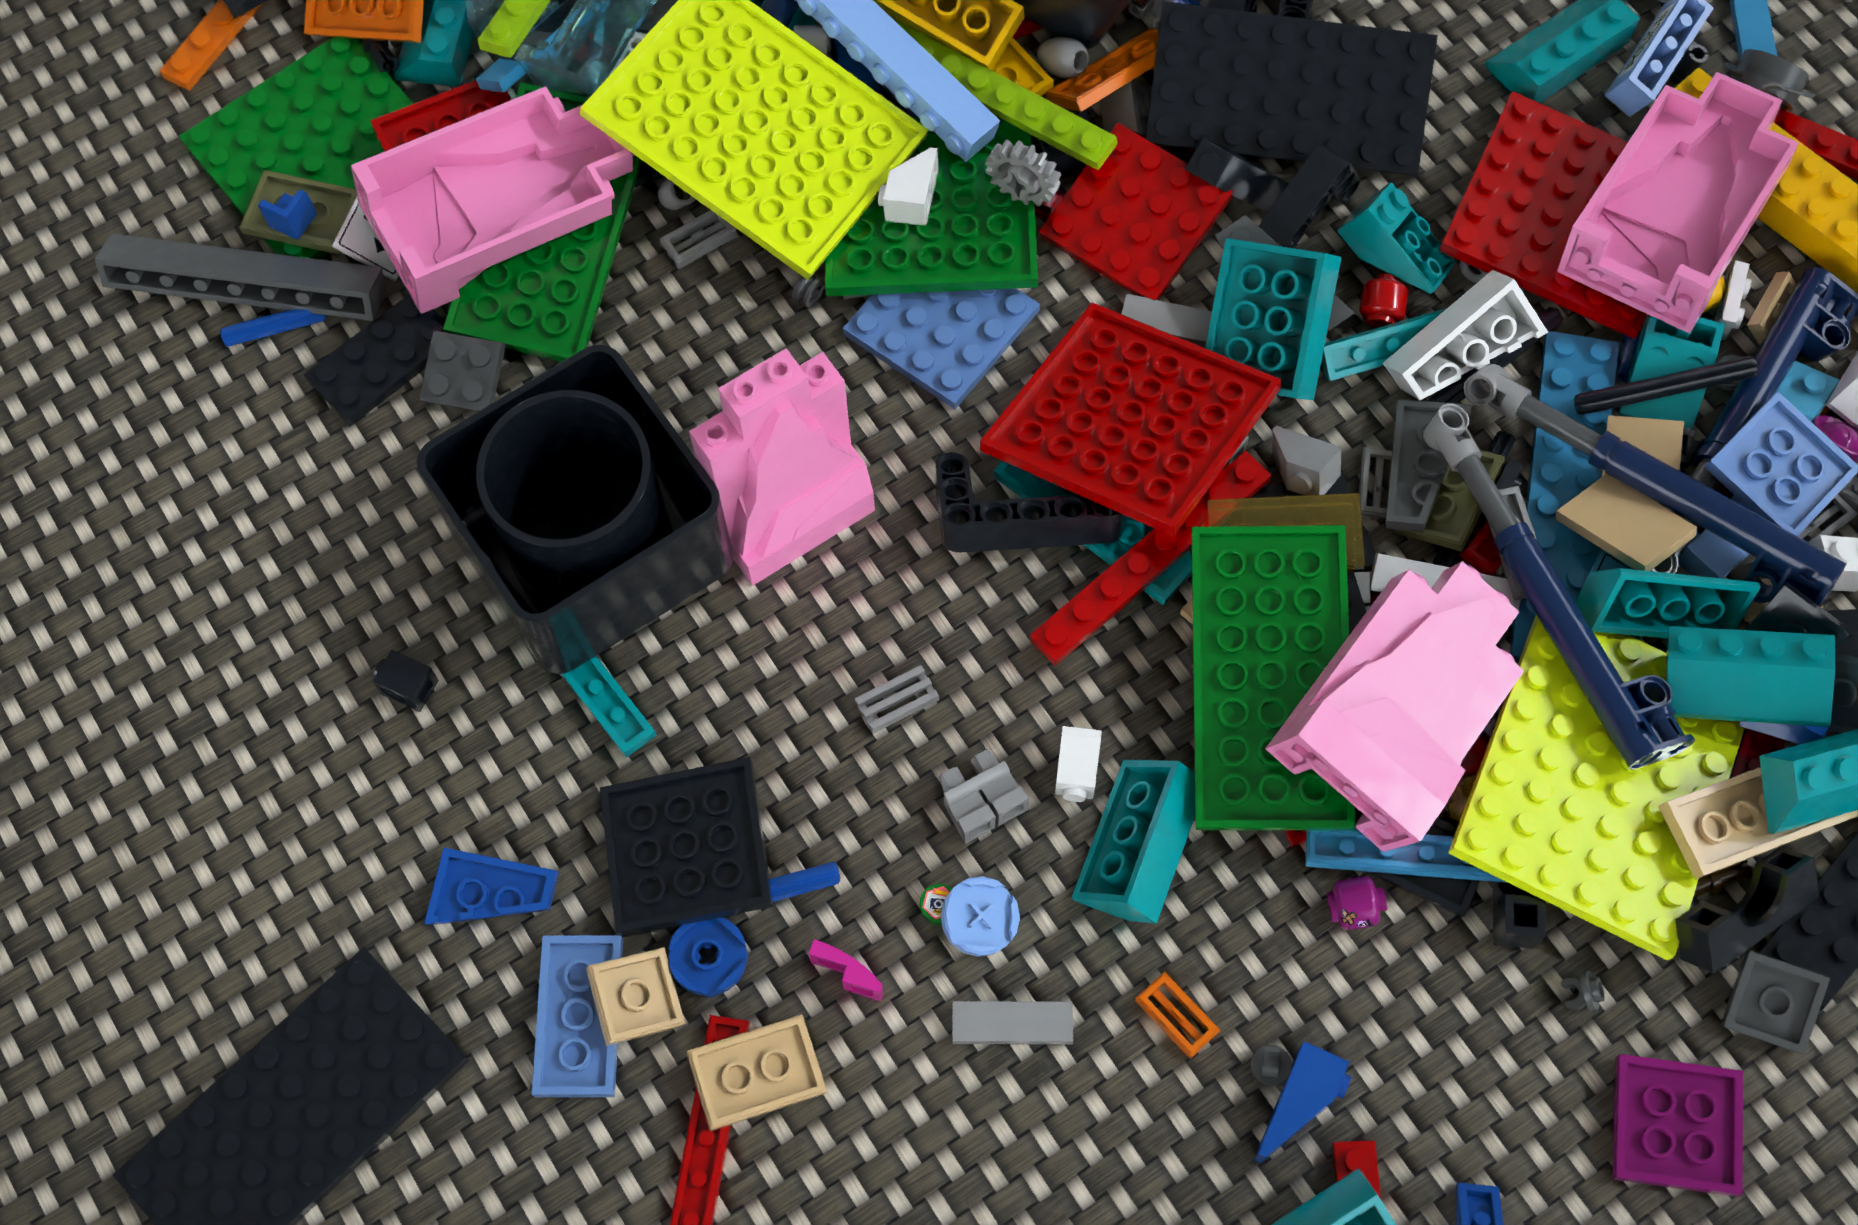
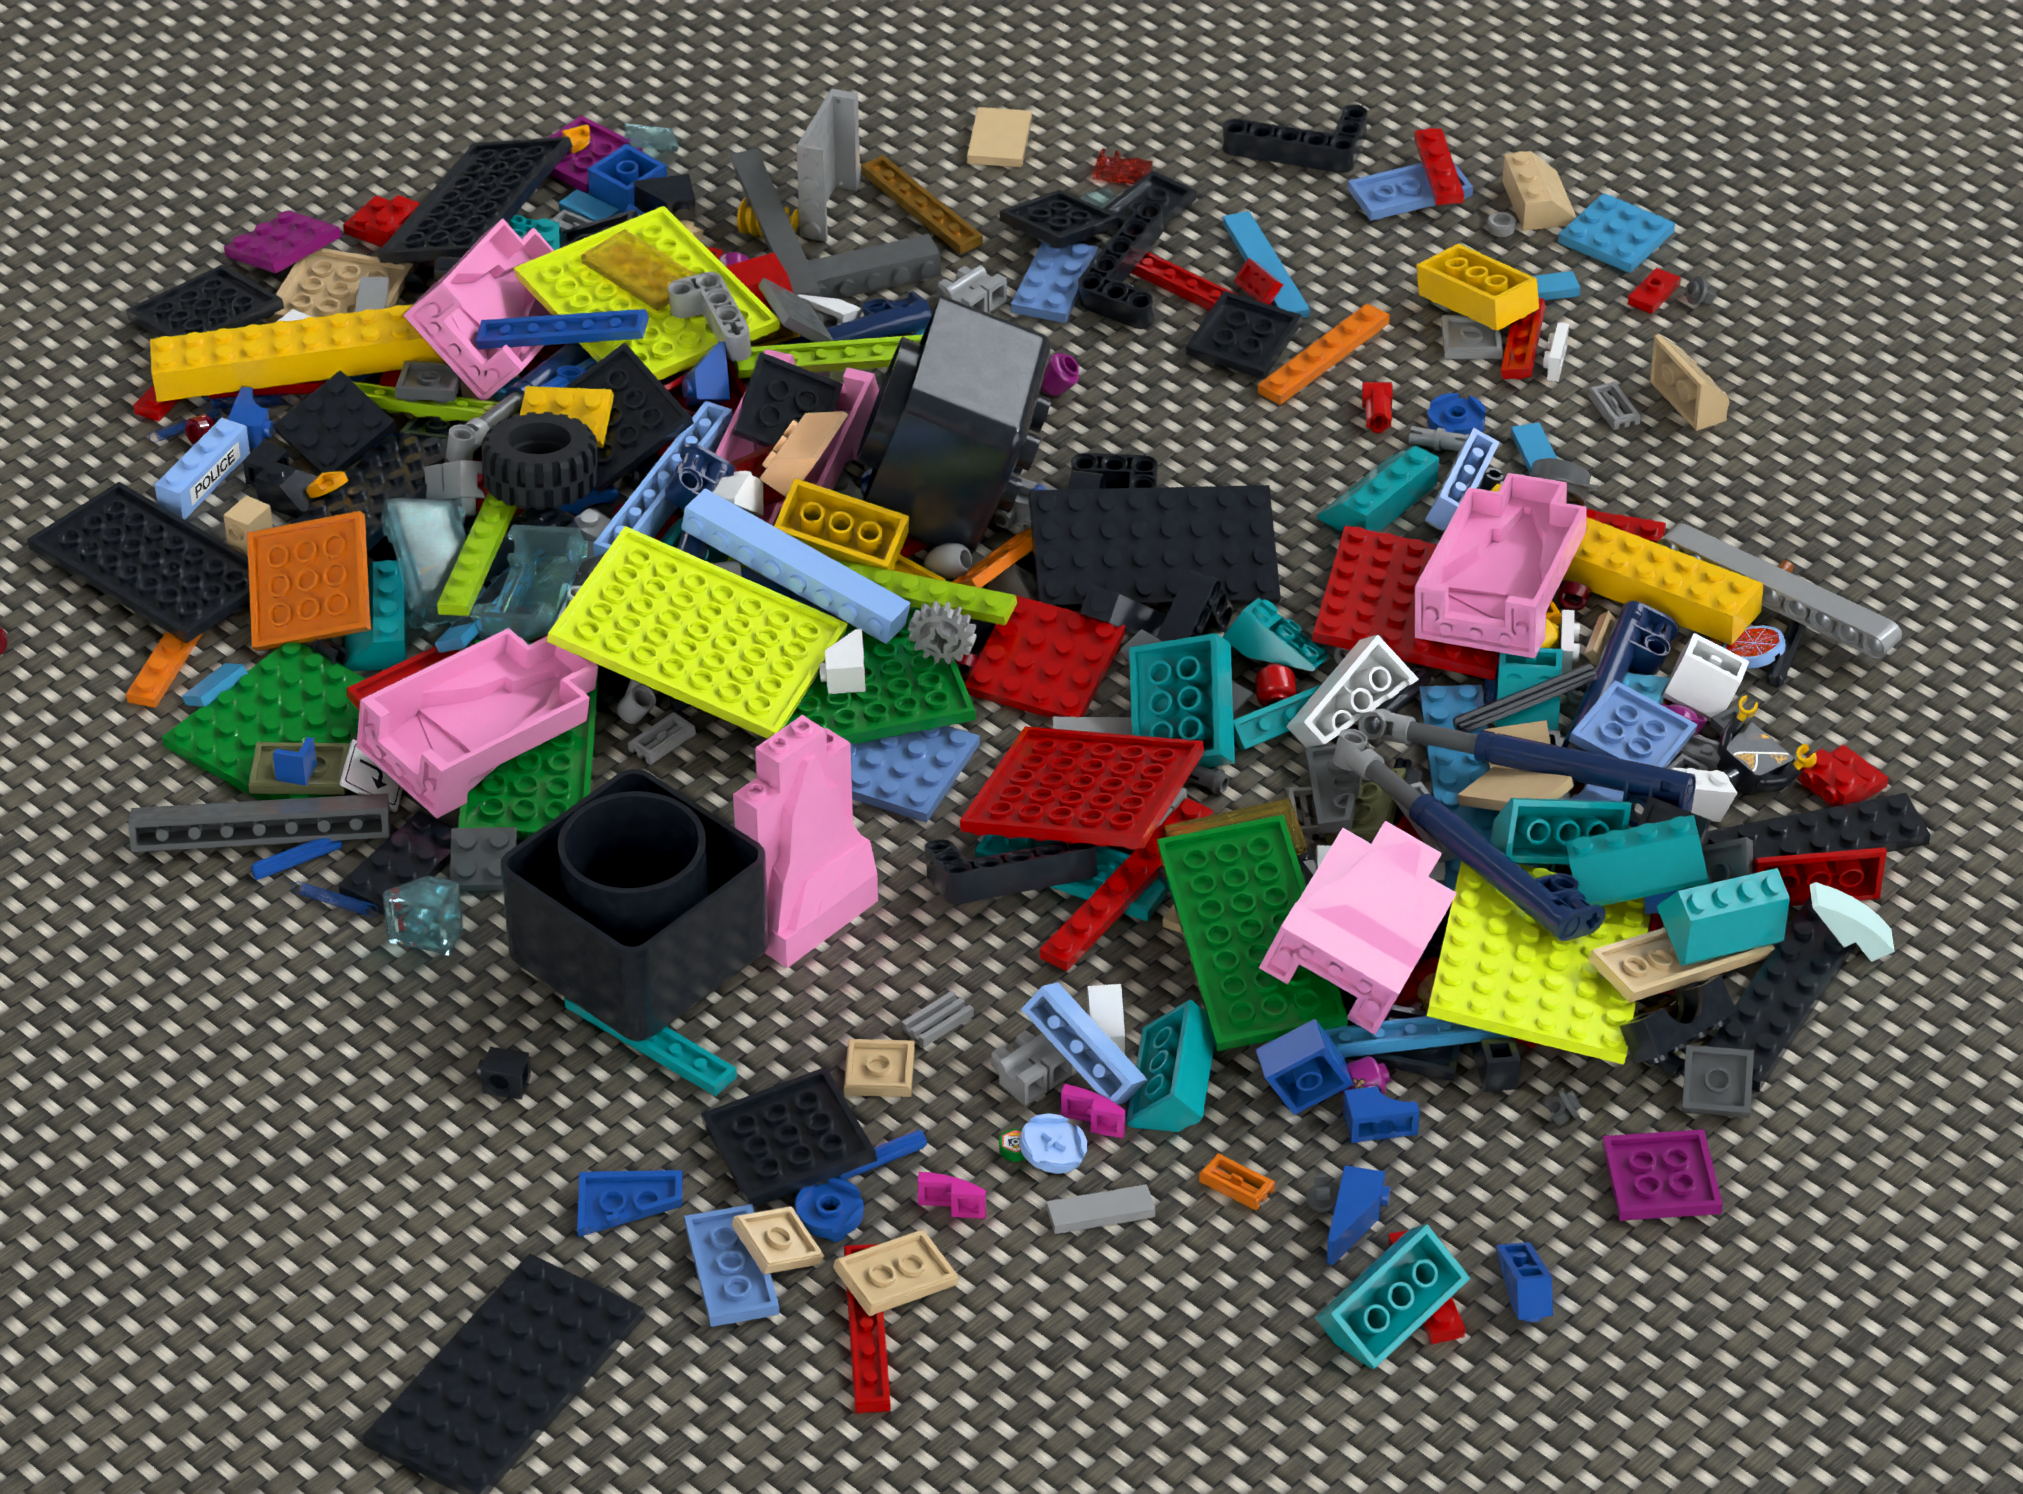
camera: 15 degrees left, 25 degrees down
light grey slope [1272,426,1341,501] -> none
none -> dark azure tile [182,663,248,707]
none -> blue piece [292,881,378,917]
none -> clear light blue slope [383,876,463,955]
none -> tan tile [844,1039,915,1097]
none -> light blue brick [1021,983,1148,1105]
none -> dark pink slope [1061,1084,1125,1139]
none -> dark grey pin [1187,764,1229,794]
none -> blue brick [1256,1019,1353,1115]
none -> blue arch [1343,1086,1420,1143]
none -> dark red tile [1558,580,1591,611]

